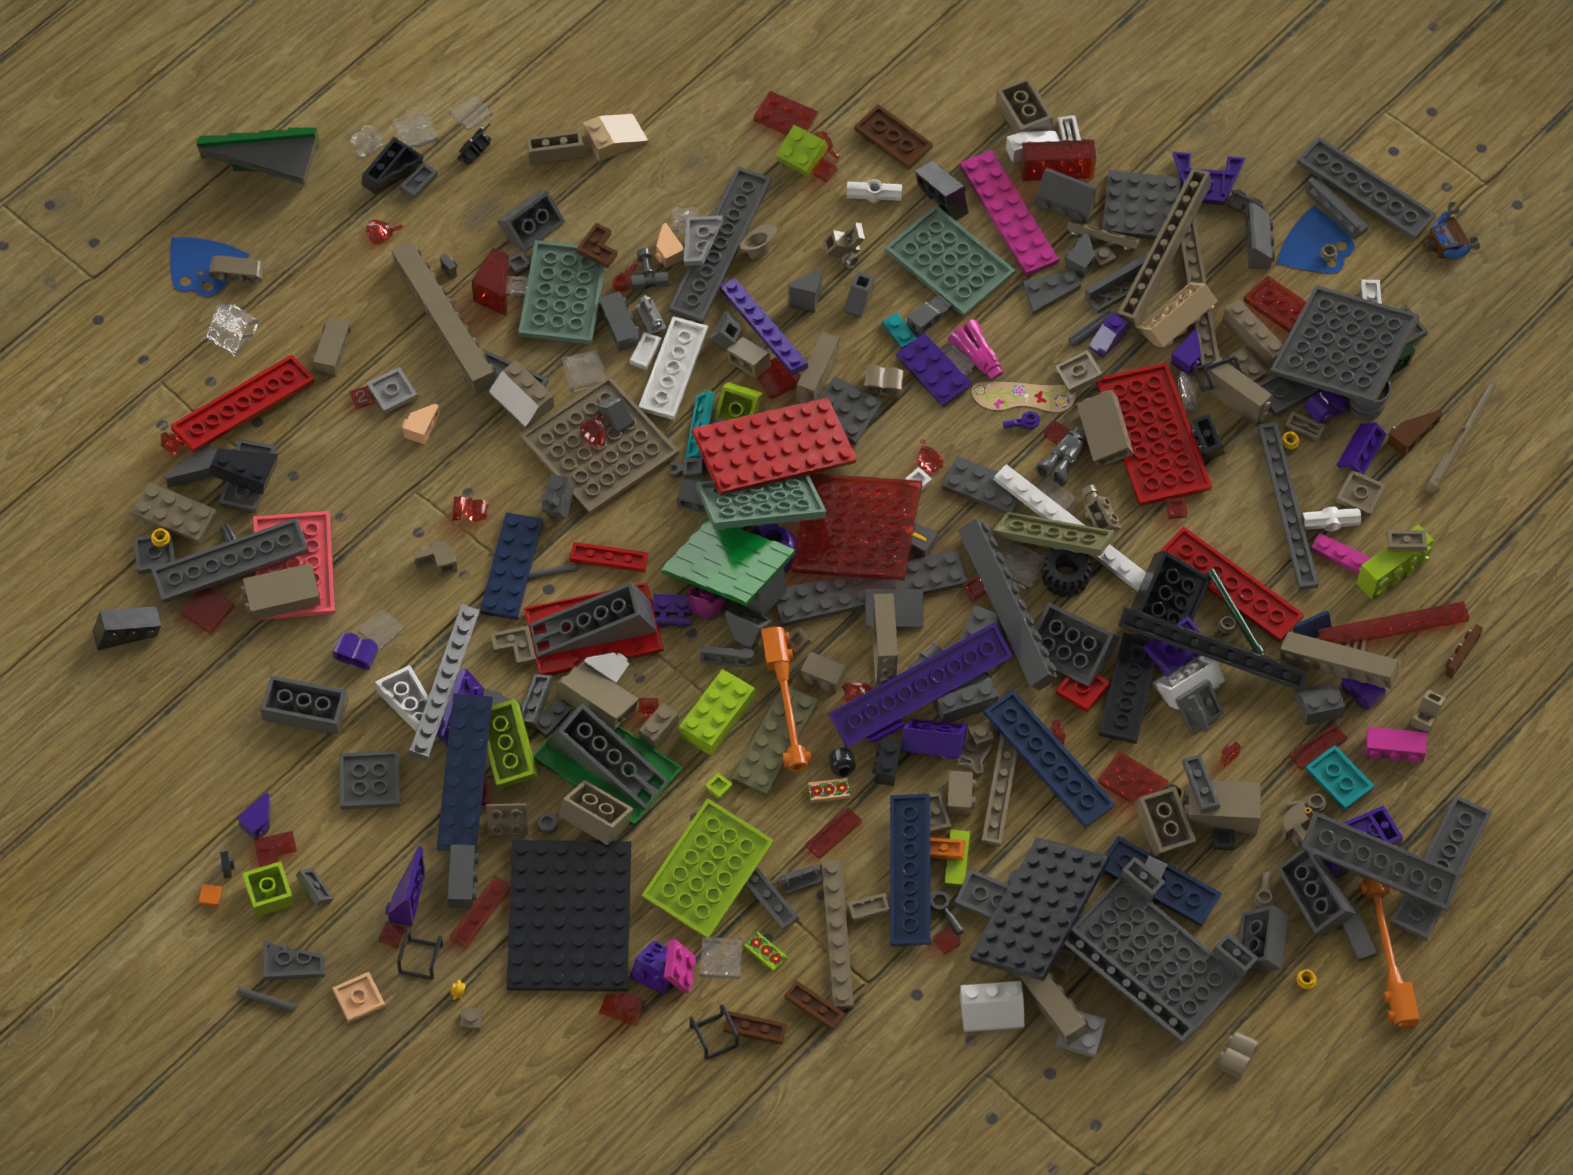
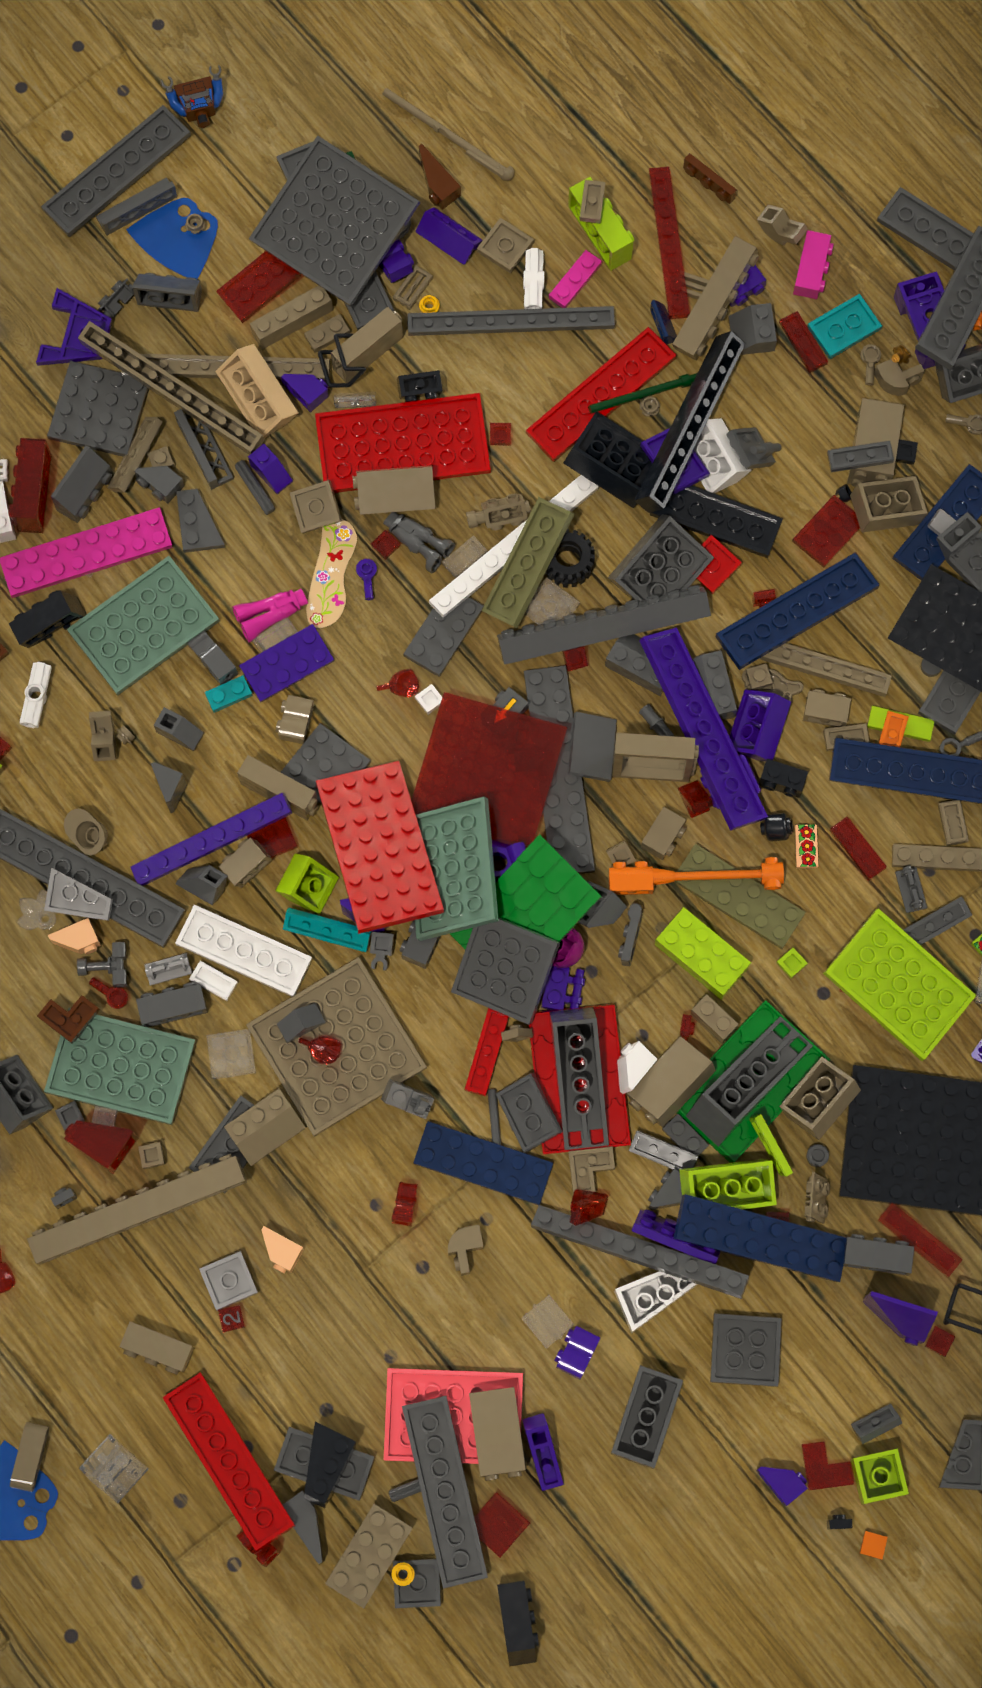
camera: 80 degrees left, 15 degrees up
clear red plate [1220,741,1242,767] -> none
white plate [1361,280,1382,304] -> none
none -> dark tan plate [138,1142,165,1169]
none -> dark grey plate [451,917,560,1025]
none -> dark grey tile [496,1073,562,1153]
none -> dark tan plate [501,1025,533,1042]
none -> dark purple slope [522,1413,564,1491]
none -> clear red slope [569,1189,608,1226]
none -> lime tile [749,1114,793,1177]

